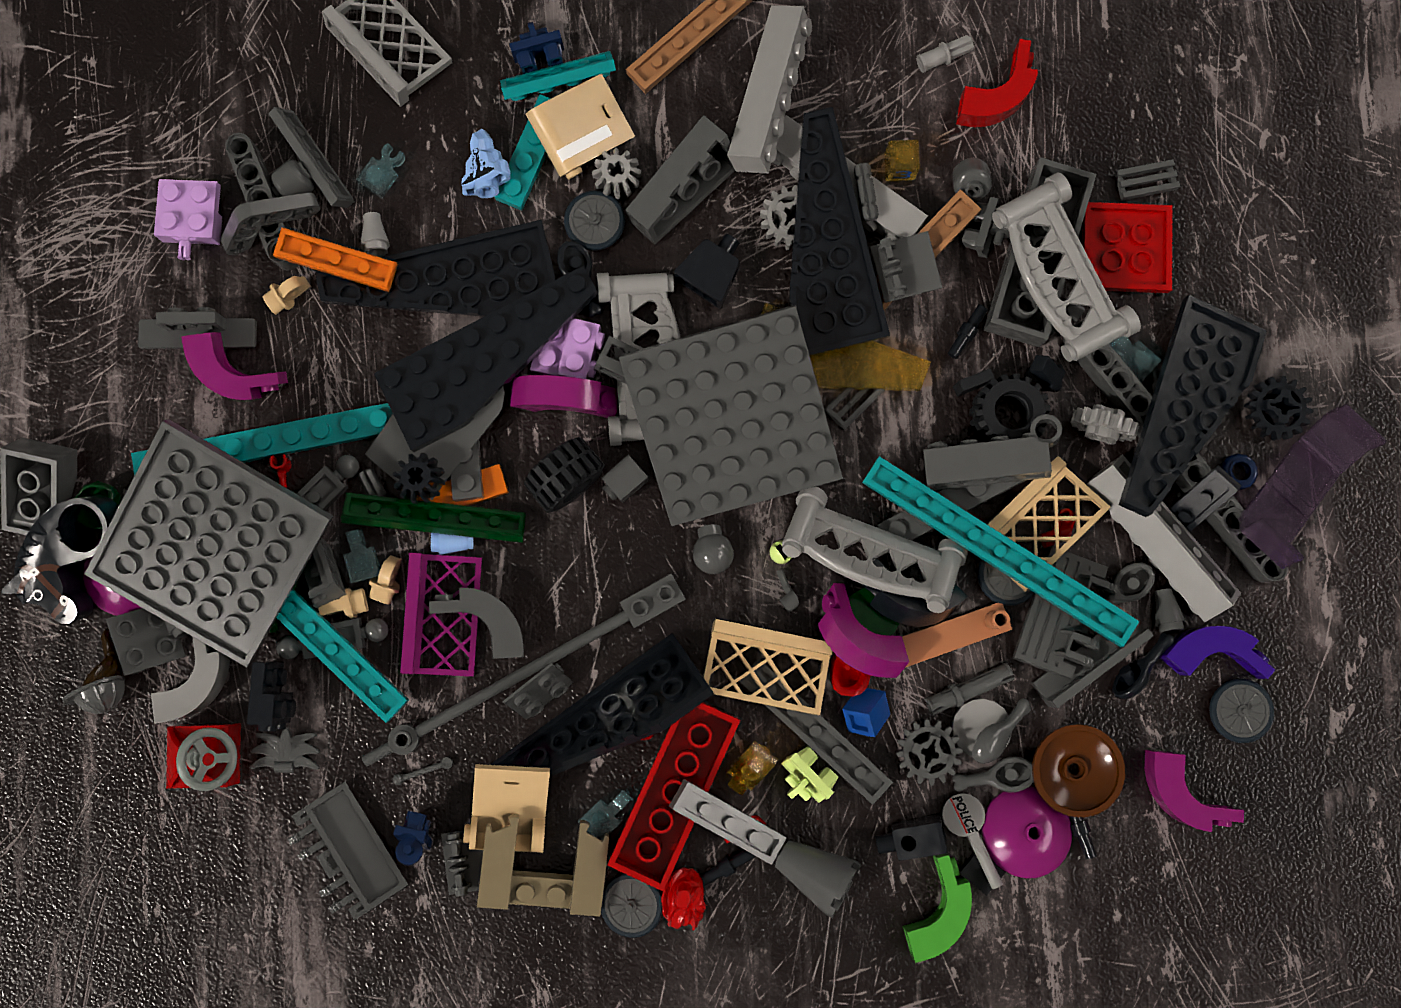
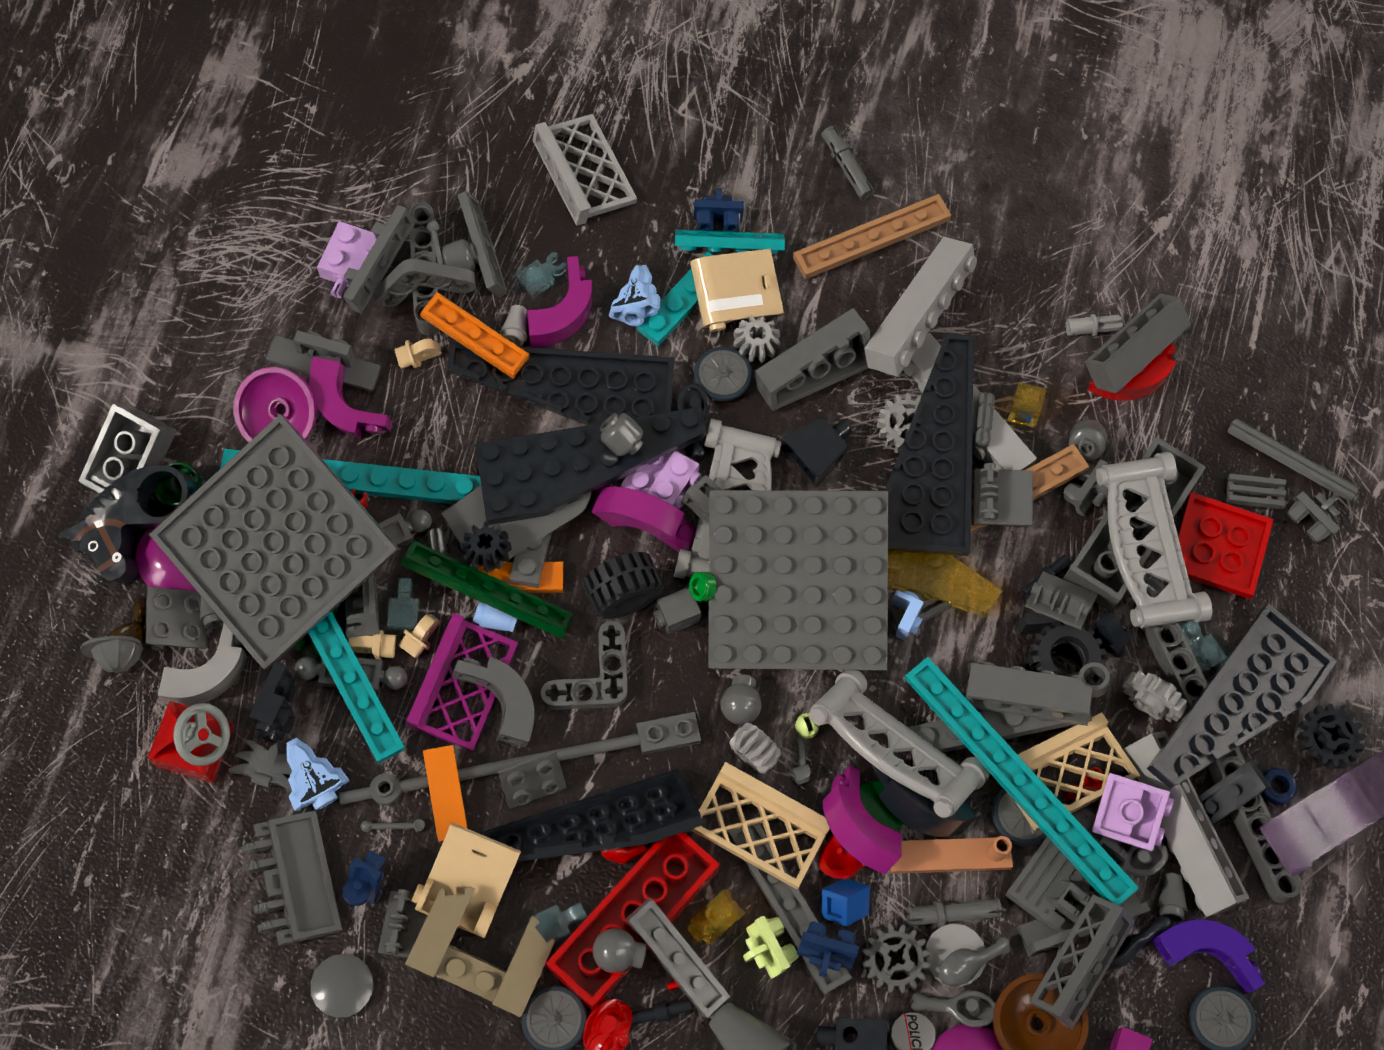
camera: 10 degrees right, 15 degrees down
none -> magenta dish [233,367,317,442]
none -> light blue rock [286,738,349,811]
none -> dark grey dish [310,954,374,1019]
none -> dark grey hinge [343,205,415,314]
none -> orange tile [423,745,468,842]
none -> dark grey hinge [427,220,443,264]
none -> magenta arch [527,256,592,348]
none -> dark grey beam [541,621,627,710]
none -> dark grey piece [593,928,646,973]
none -> dark grey head [600,413,643,456]
none -> green tile [689,572,716,601]
none -> light grey gear [730,723,781,774]
none -> dark blue hips [797,921,859,977]
none -> light blue bracket [892,590,923,641]
none -> dark grey hinge [1025,571,1098,630]
none -> dark grey fence [1030,895,1135,1030]
none -> dark grey brick [1085,294,1191,393]
none -> lavender plate [1092,773,1174,851]
none -> dark grey axle [1228,419,1359,501]
none -> dark grey hips [1287,491,1340,544]

